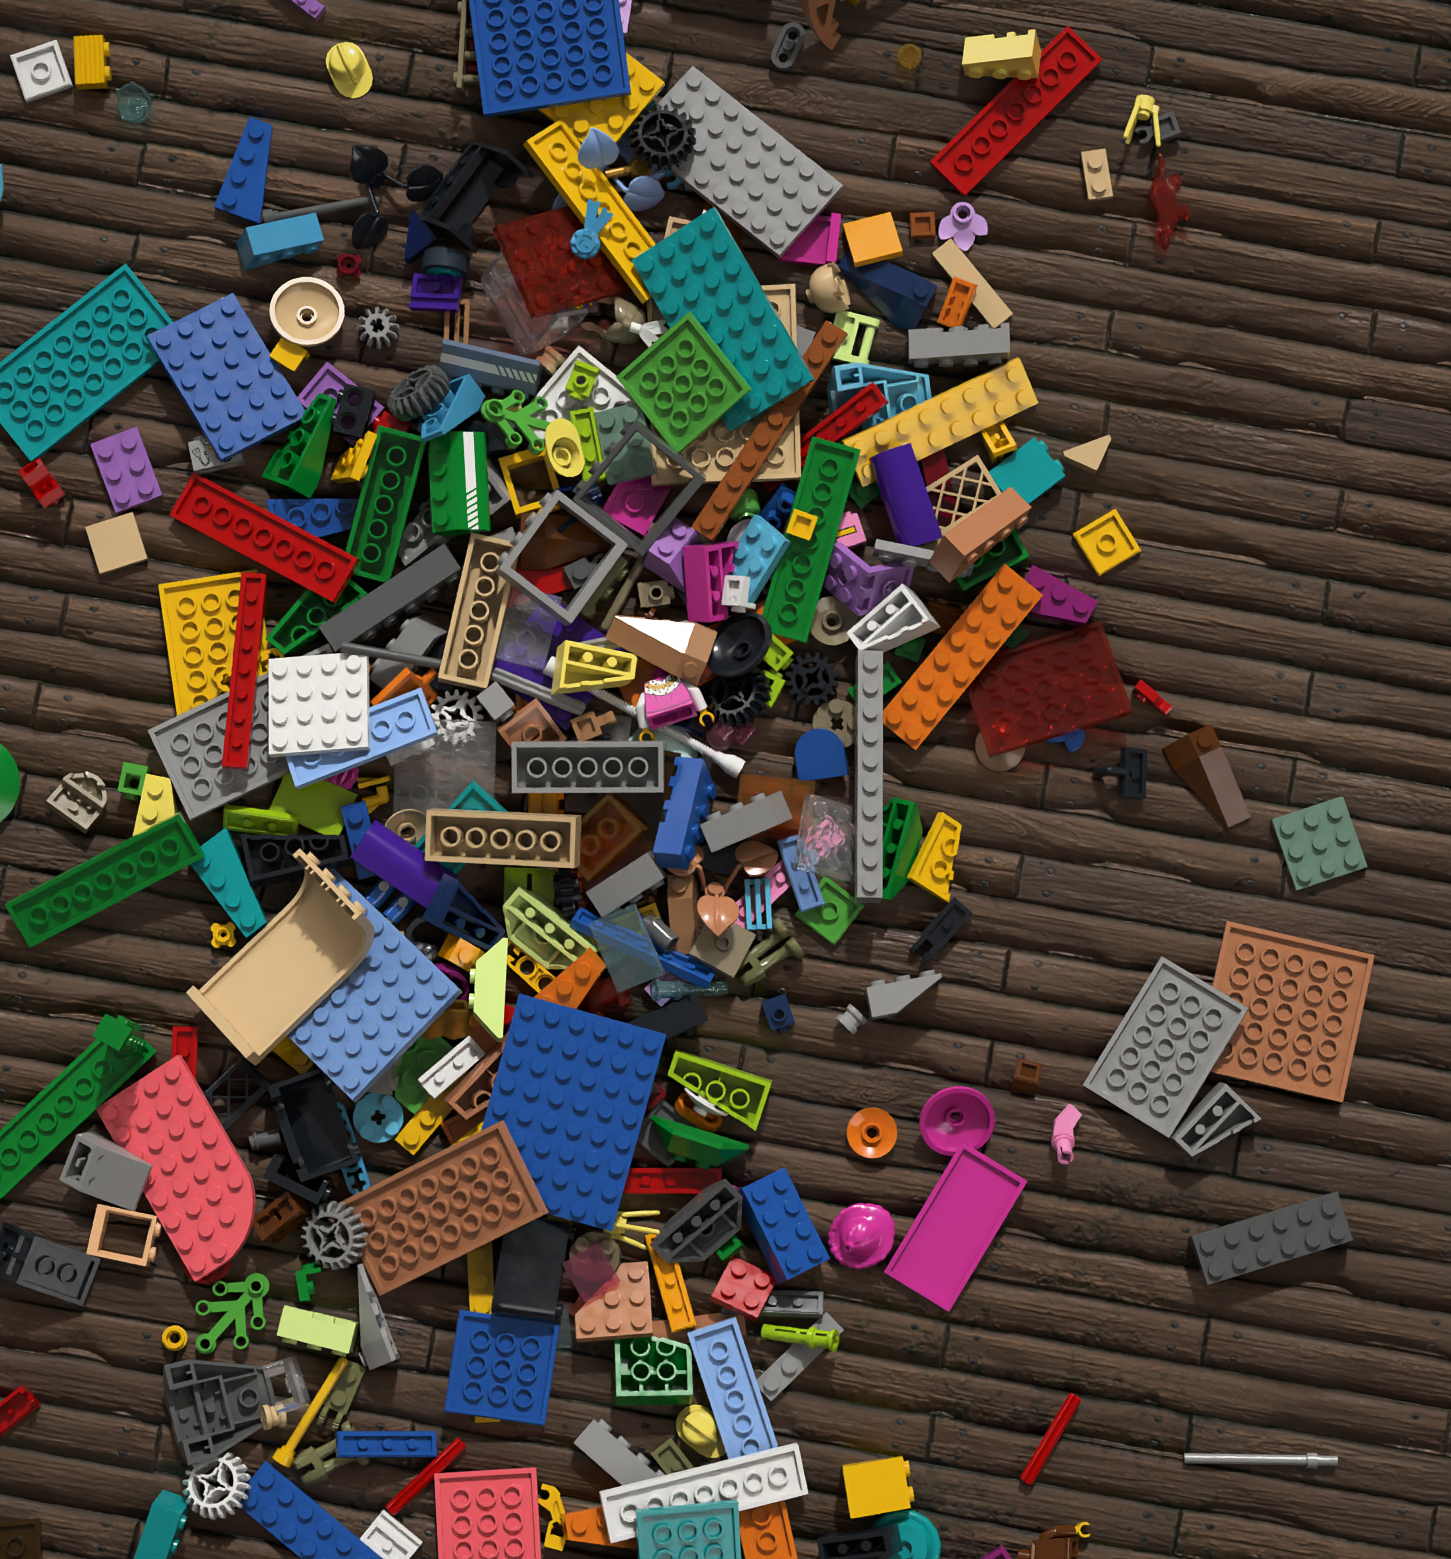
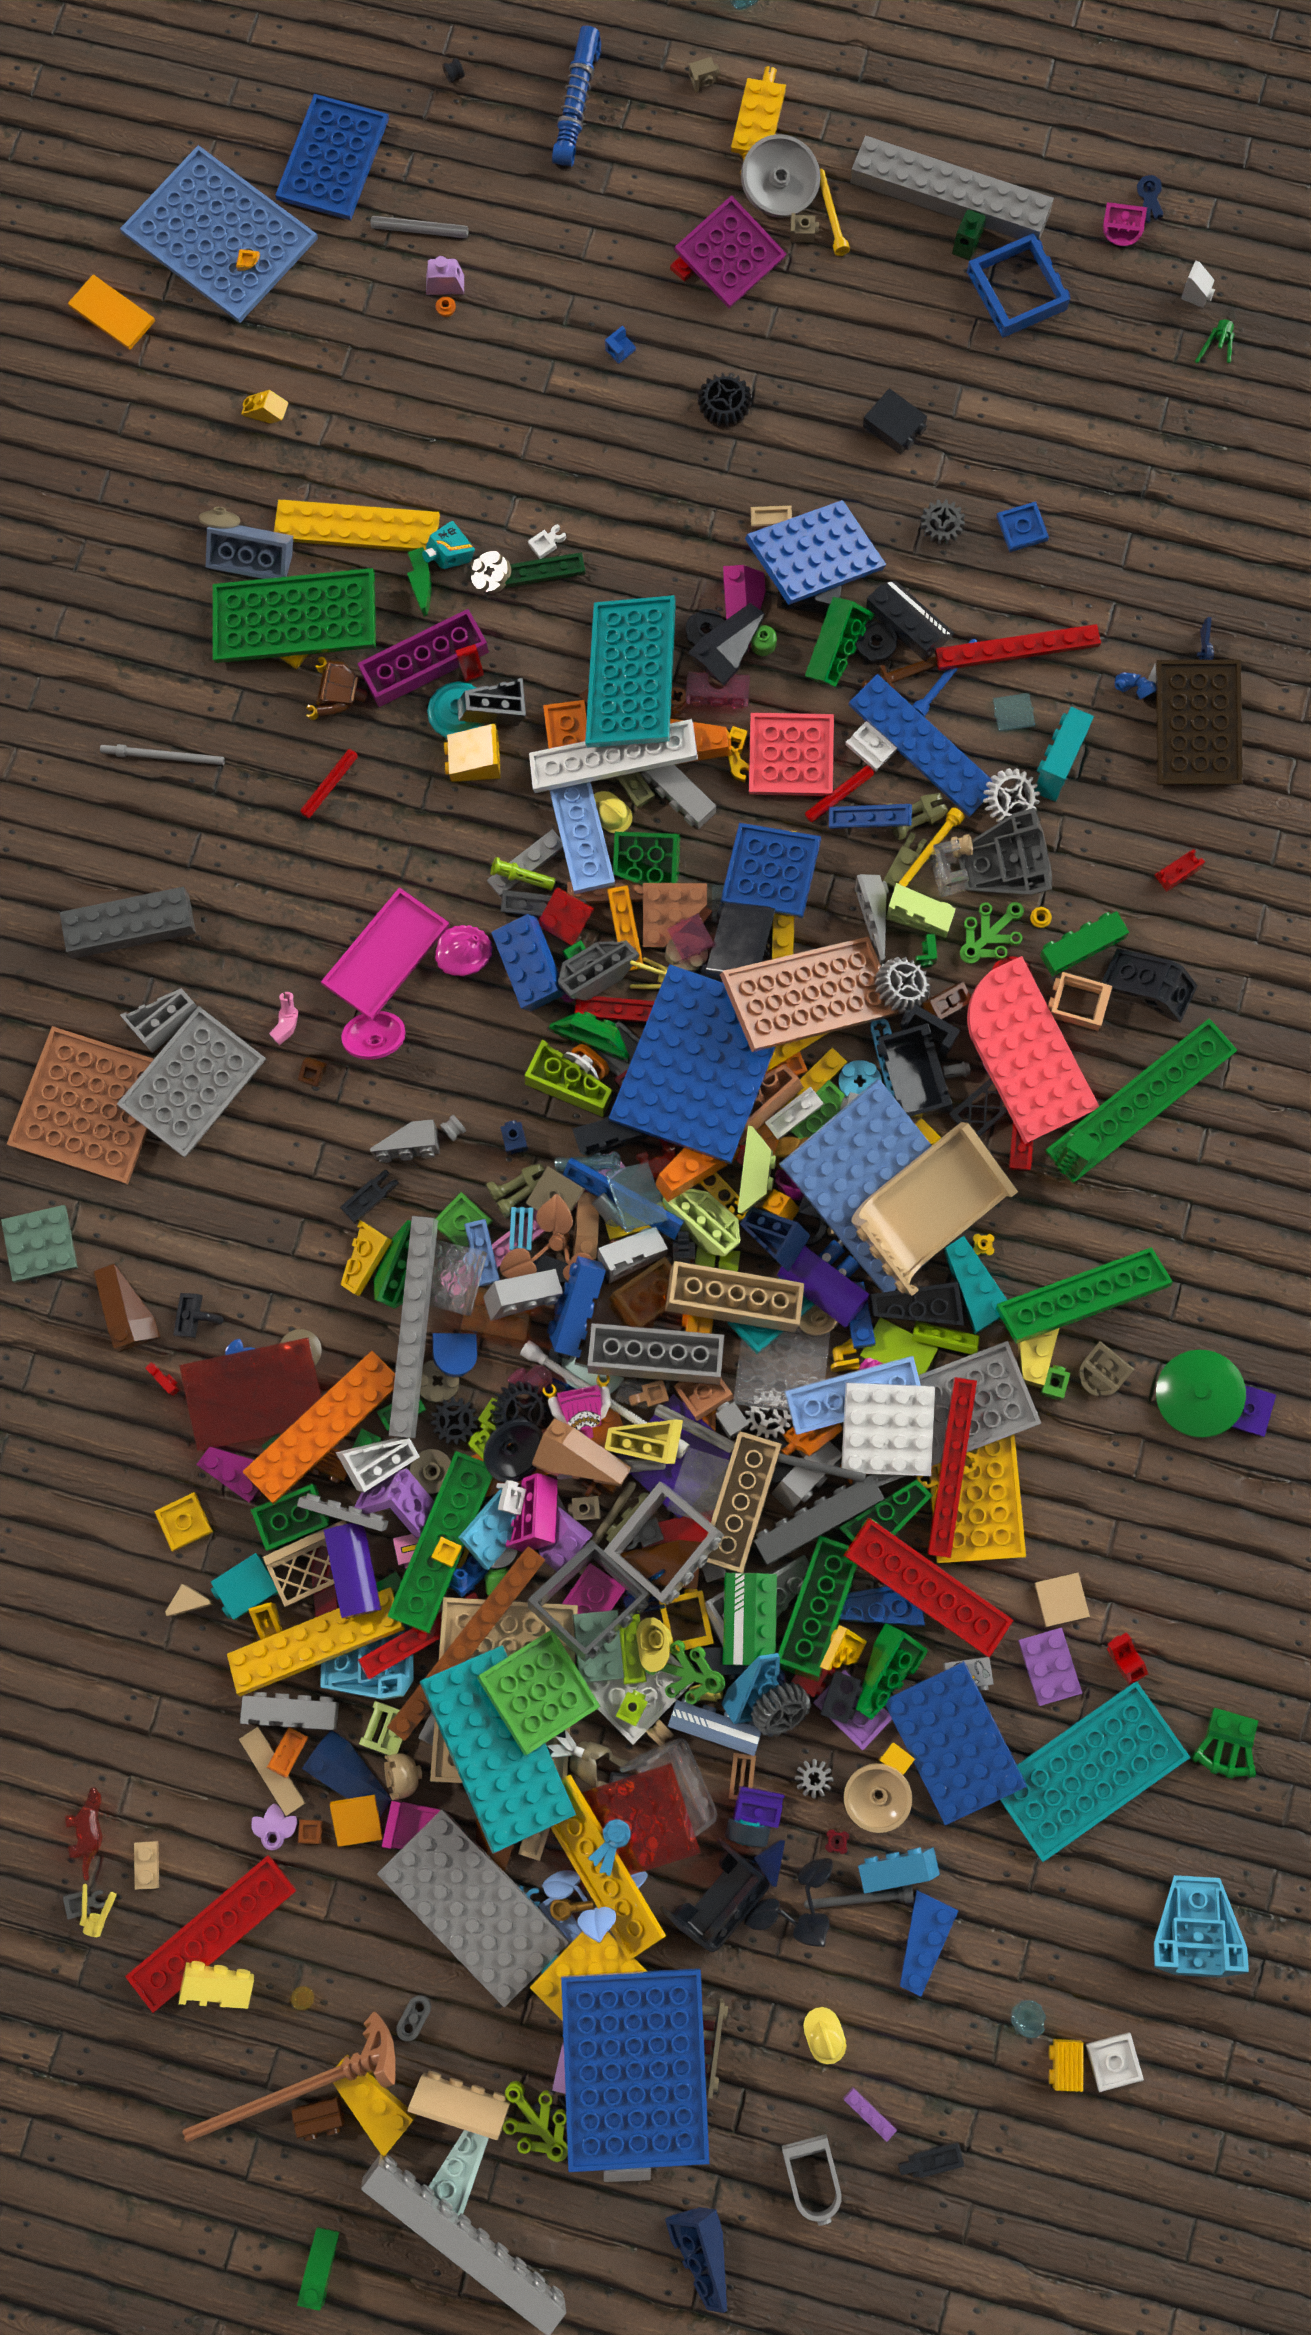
camera: 170 degrees left, 5 degrees down
light grey slope [59,1131,153,1211] -> none
black gear [630,104,696,171] -> none
orange dish [847,1107,897,1158] -> none
nougat wedge [929,487,1032,583] -> none
none -> green brick [1040,911,1130,977]

